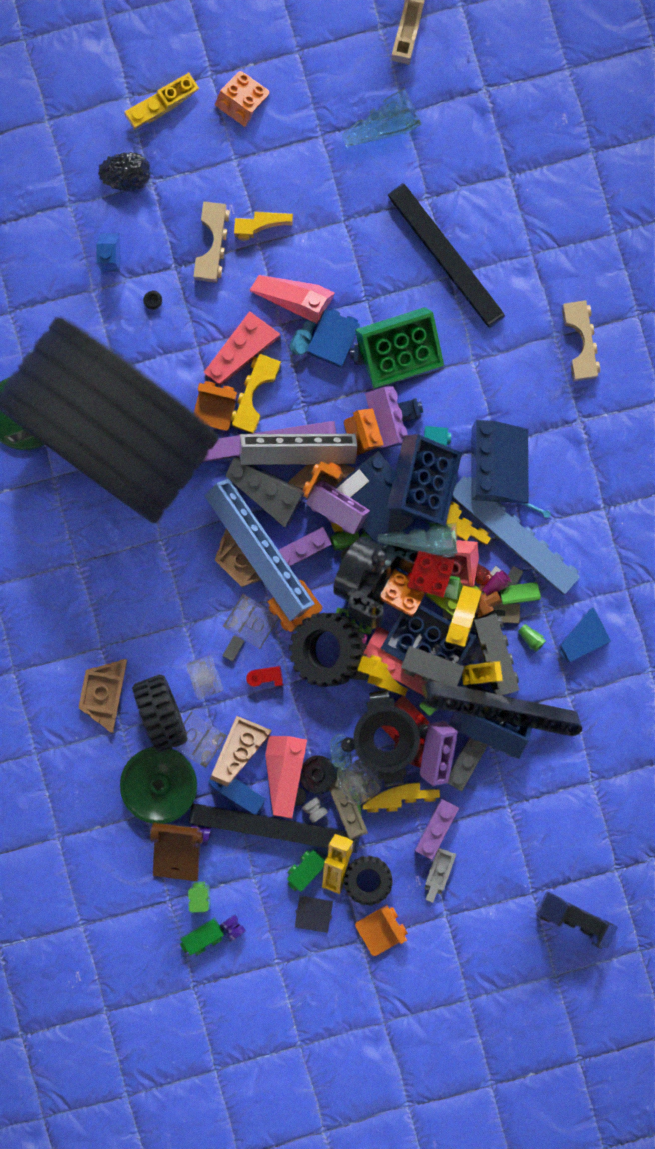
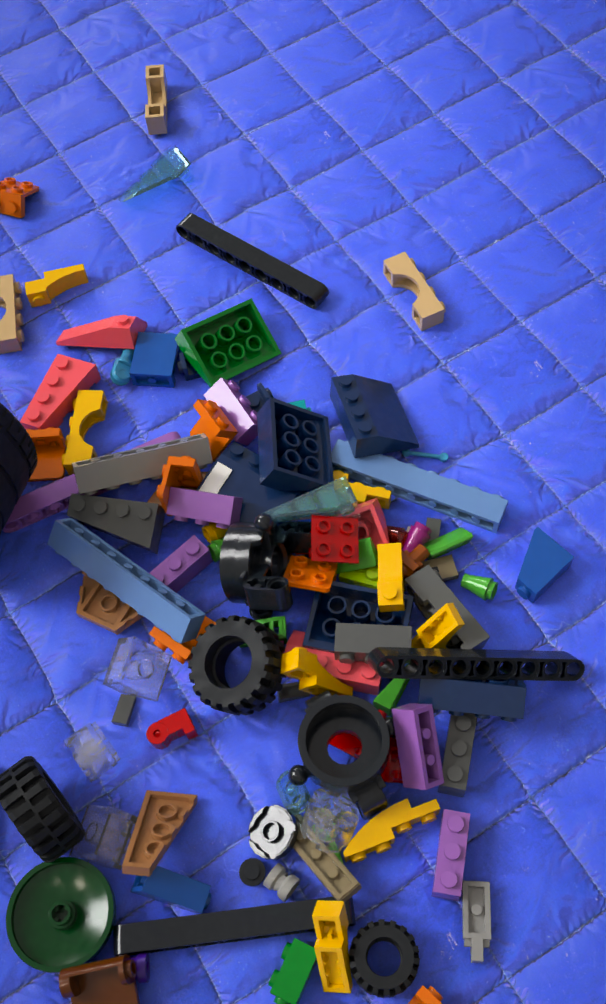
camera: 15 degrees left, 25 degrees down
coral wedge [265,736,307,819] -> none

